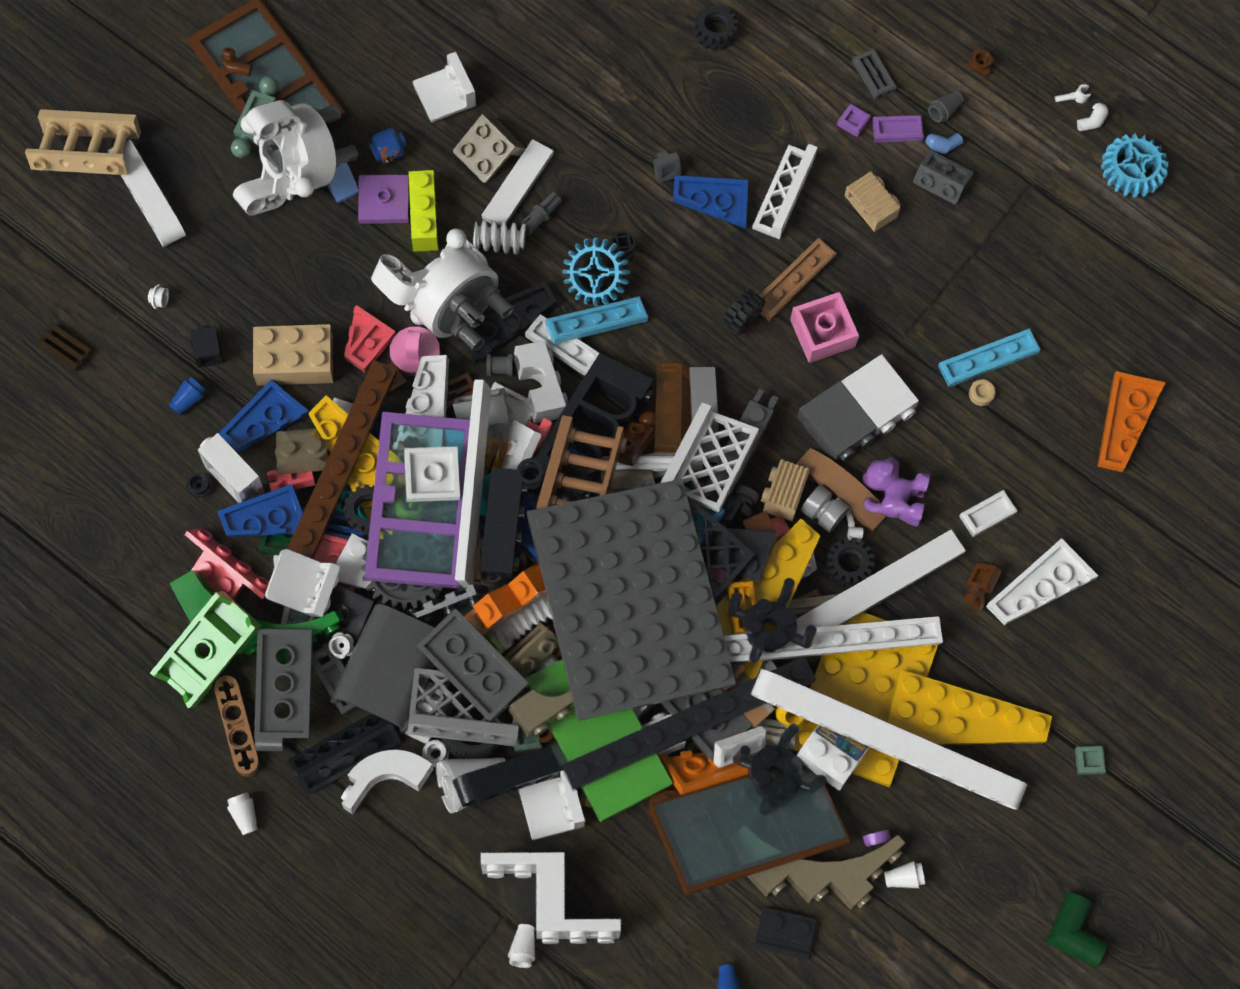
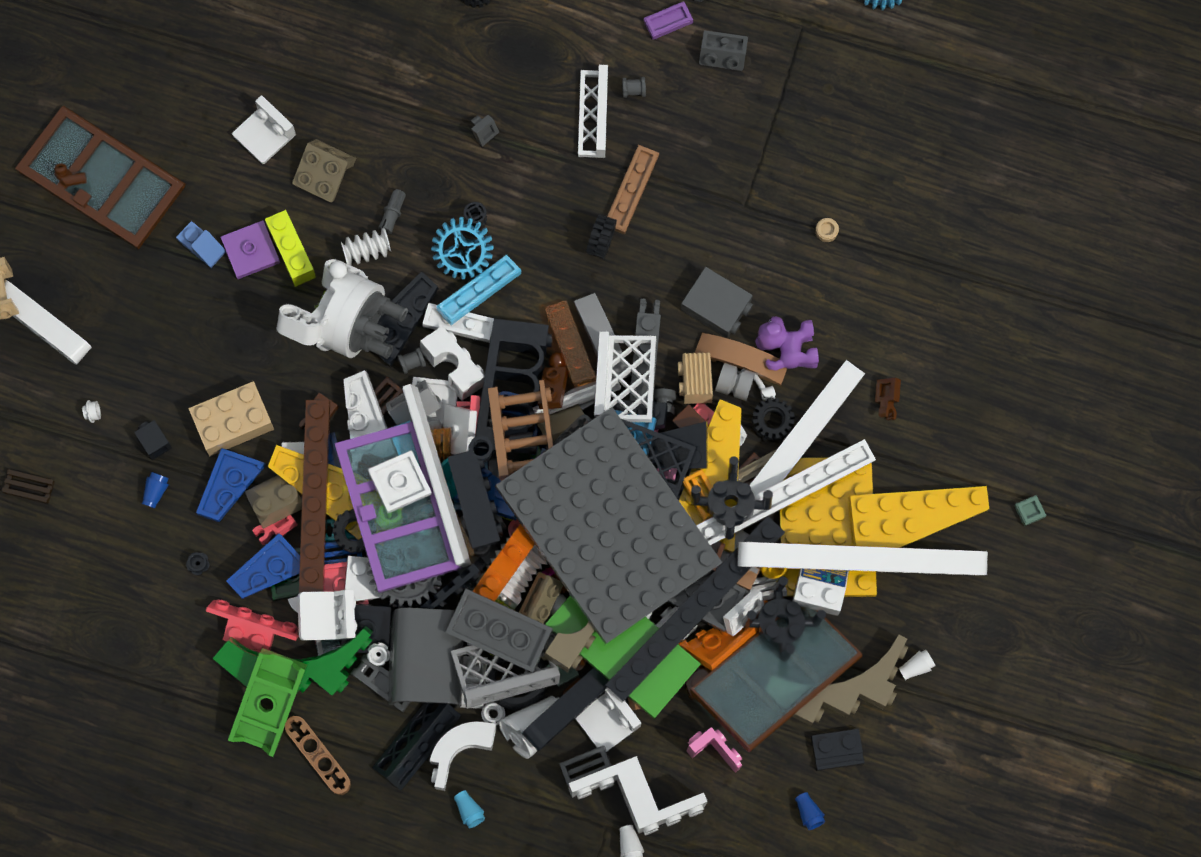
camera: 20 degrees left, 5 degrees up
white window [198,433,265,503] -> none
white cone [227,793,258,835] -> none
sand green plate [231,76,279,158] -> none
white piece [233,100,358,216] -> none
dark grey hinge [254,629,313,751] -> none
coral wing [344,305,396,373] -> none
blue head [369,128,407,164] -> none
bright pink tile [390,326,440,376] -> none
white tile [482,139,553,228] -> none
blue wing [673,175,748,228] -> none
bright pink brick [790,292,859,363] -> none
medium lavender tile [837,103,871,137] -> none
white panel [841,354,919,436] -> none
tan brick [845,172,900,232] -> none
medium lavender tile [863,830,891,847] -> none
medium blue arm [926,133,963,154] -> none
medium azure tile [938,328,1041,387] -> none
white tile [959,490,1017,537] -> none
white wing [986,538,1098,625] -> none
dark green brick [1045,892,1108,968] -> none
orange wing [1097,371,1166,472] -> none
none -> medium azure cone [454,790,485,828]
none -> dark grey tile [559,746,612,786]
none -> dark grey bush [622,77,646,98]
none -> bright pink bracket [686,727,742,773]

